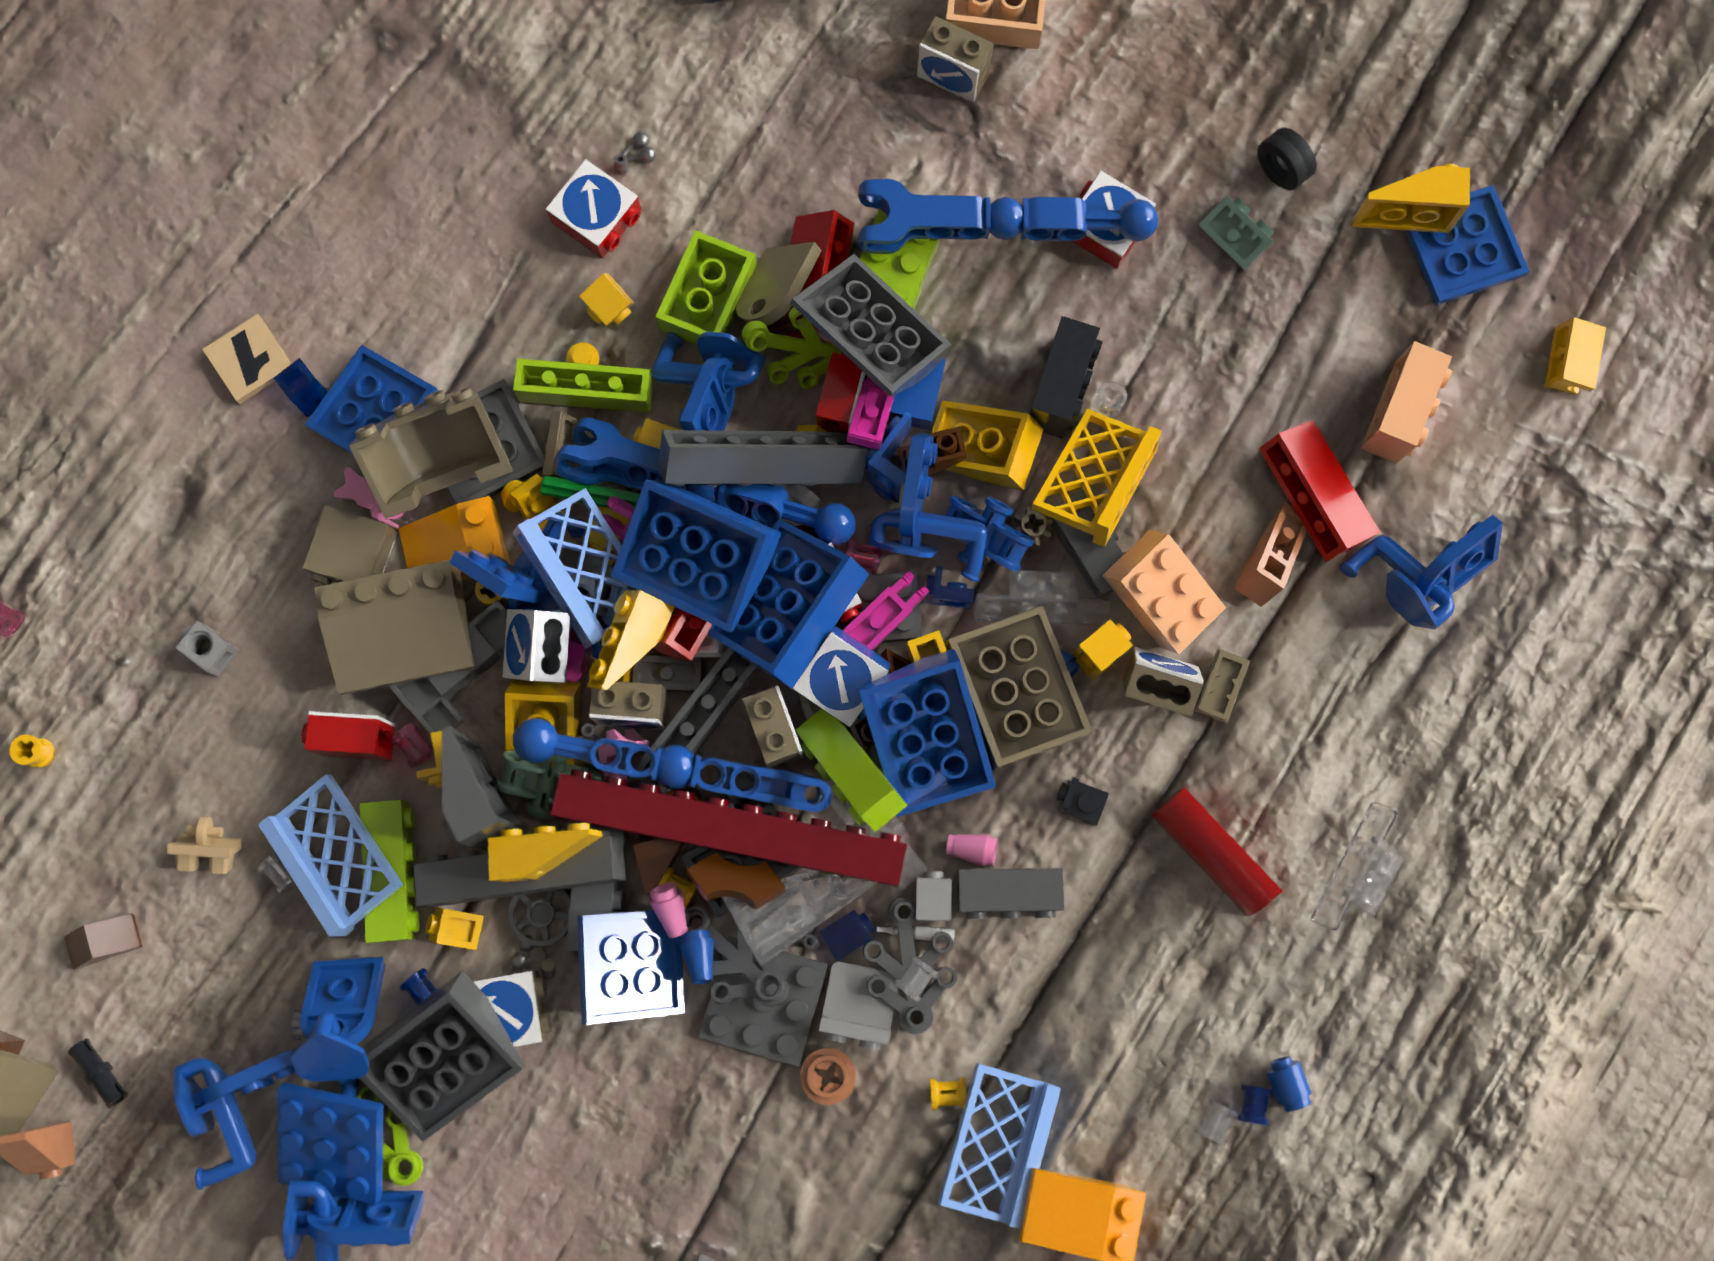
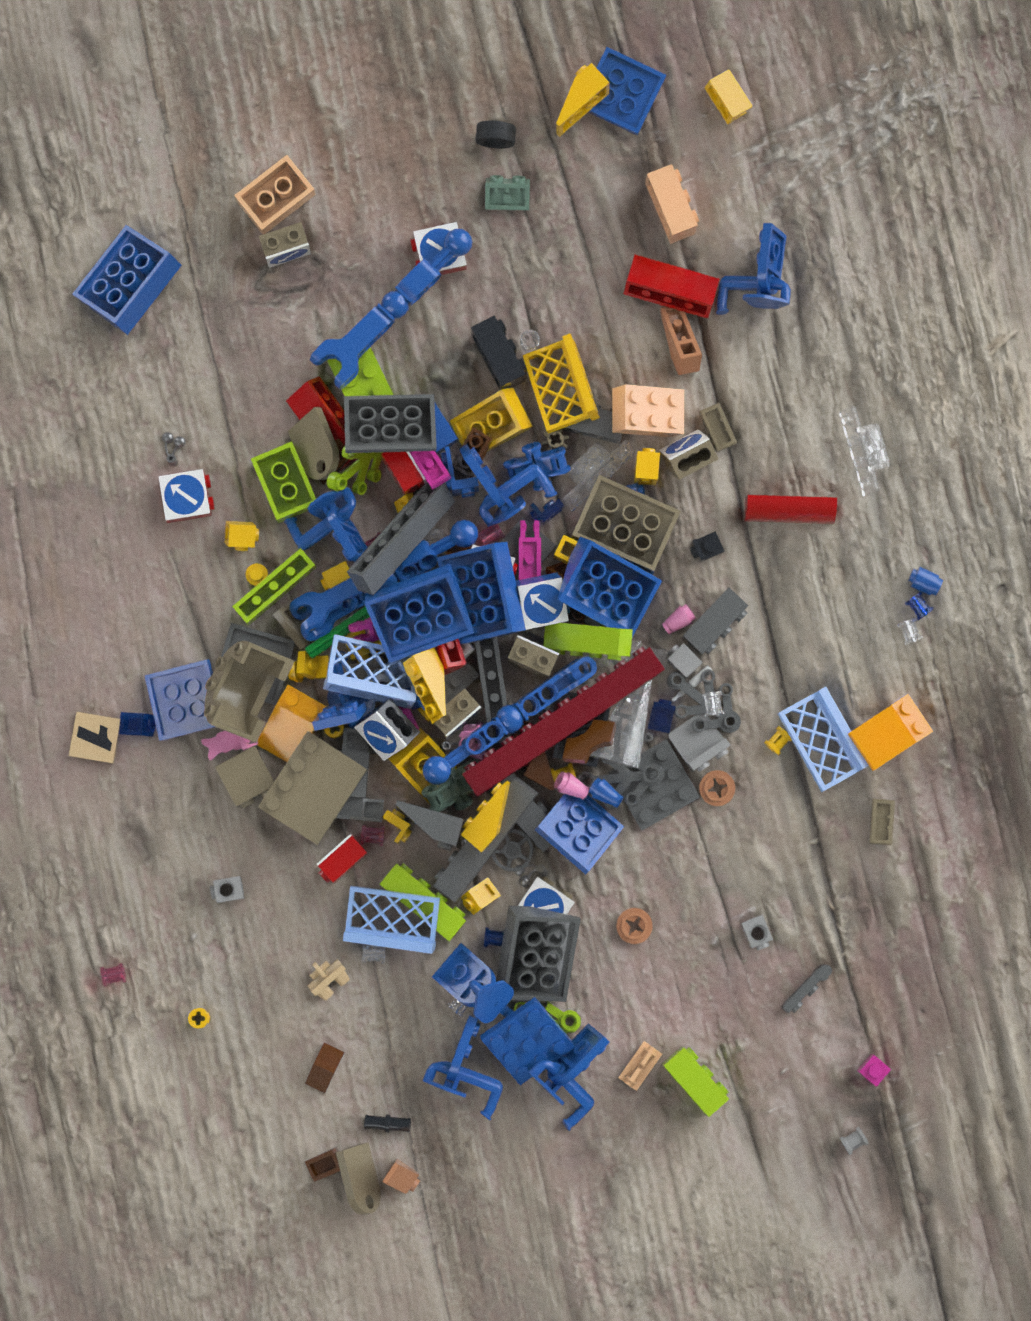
camera: 50 degrees left, 5 degrees up
none -> nougat gear [616,908,653,944]

